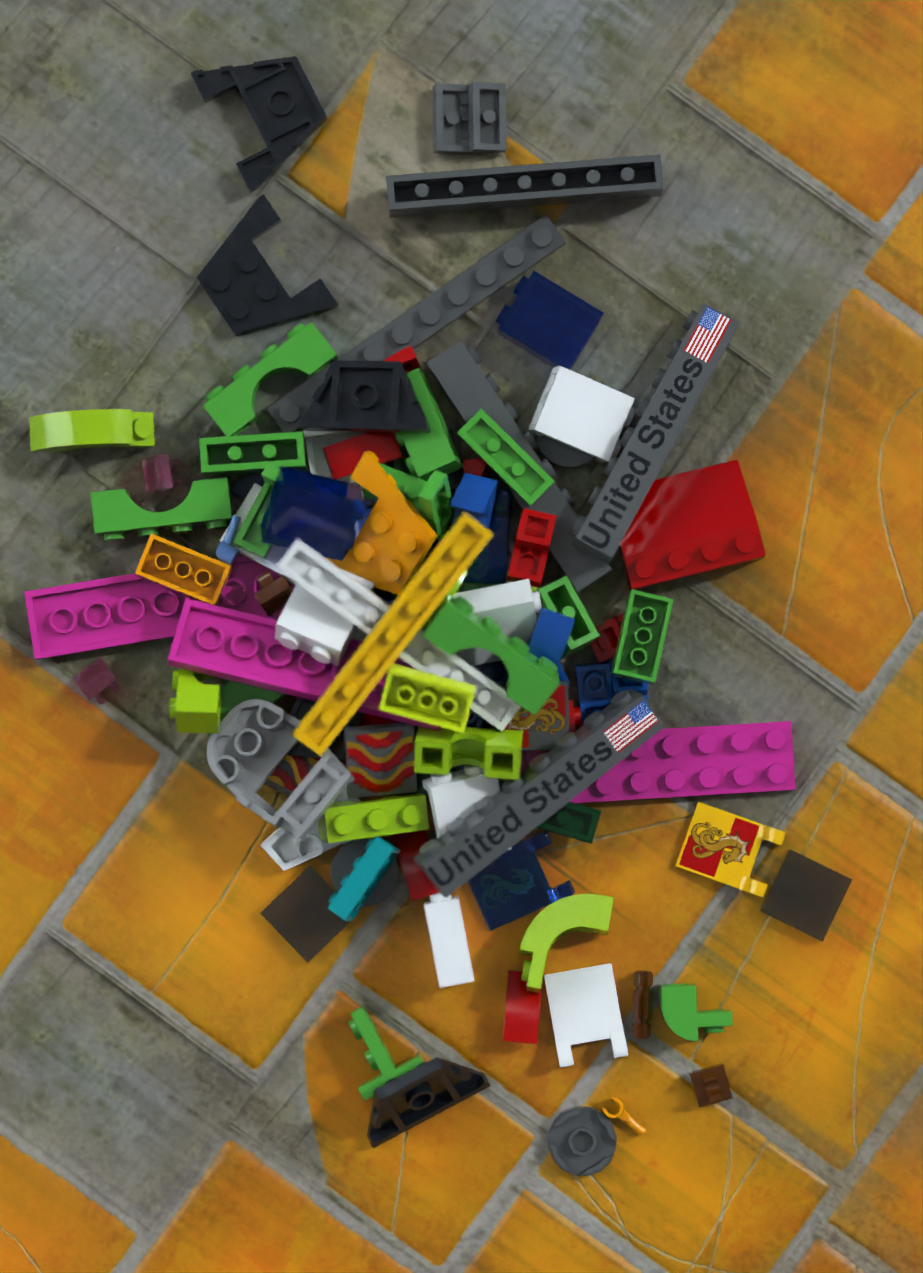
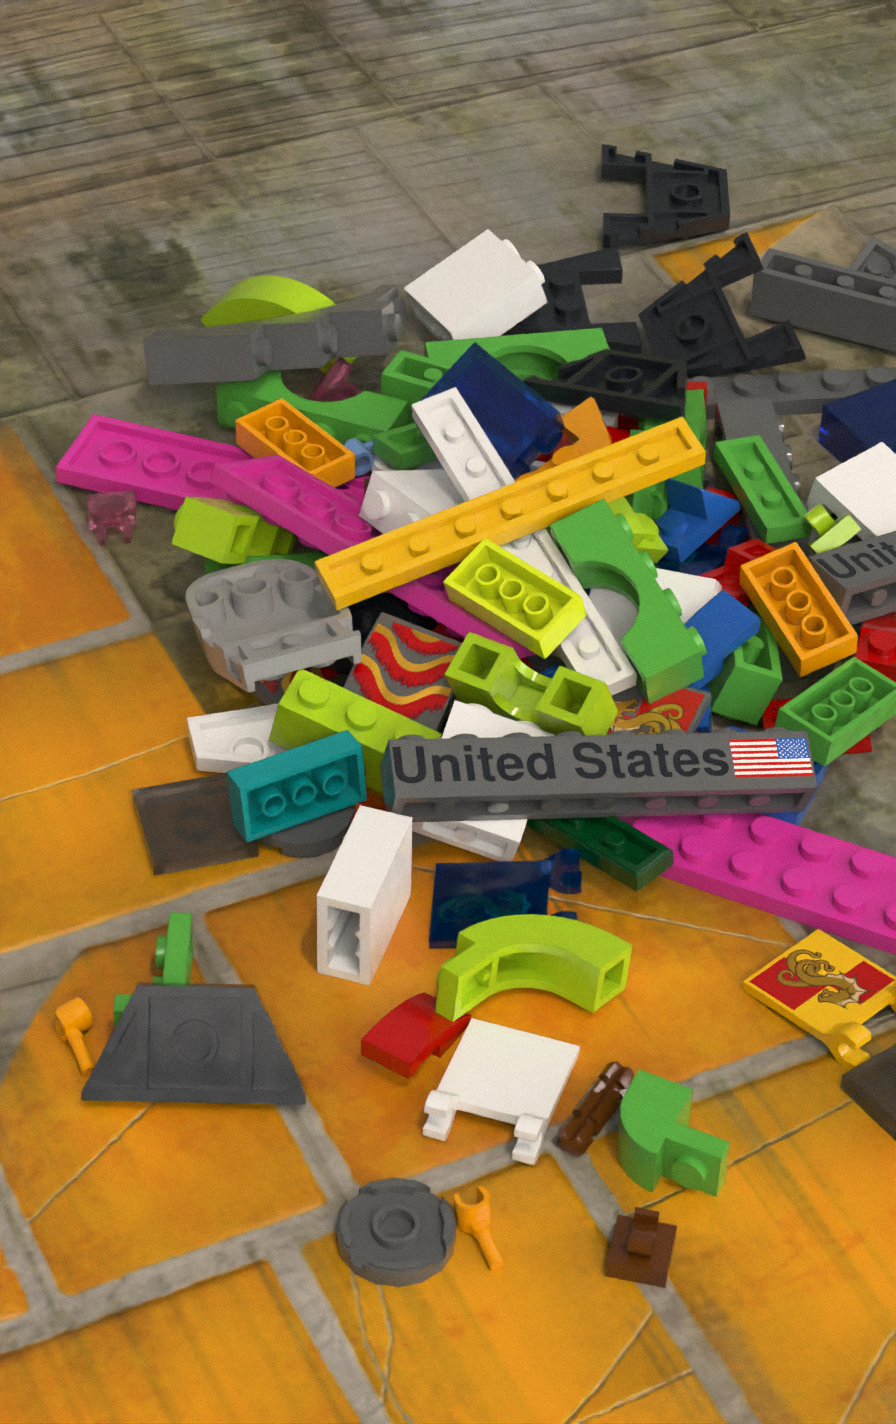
camera: 30 degrees right, 45 degrees down
none -> light orange hand [55,997,95,1076]
none -> dark grey arch [143,284,406,385]
none -> white brick [404,229,547,341]
none -> black wing [638,232,806,378]
none -> light orange piece [740,542,858,678]
none -> lime tile [803,504,862,554]

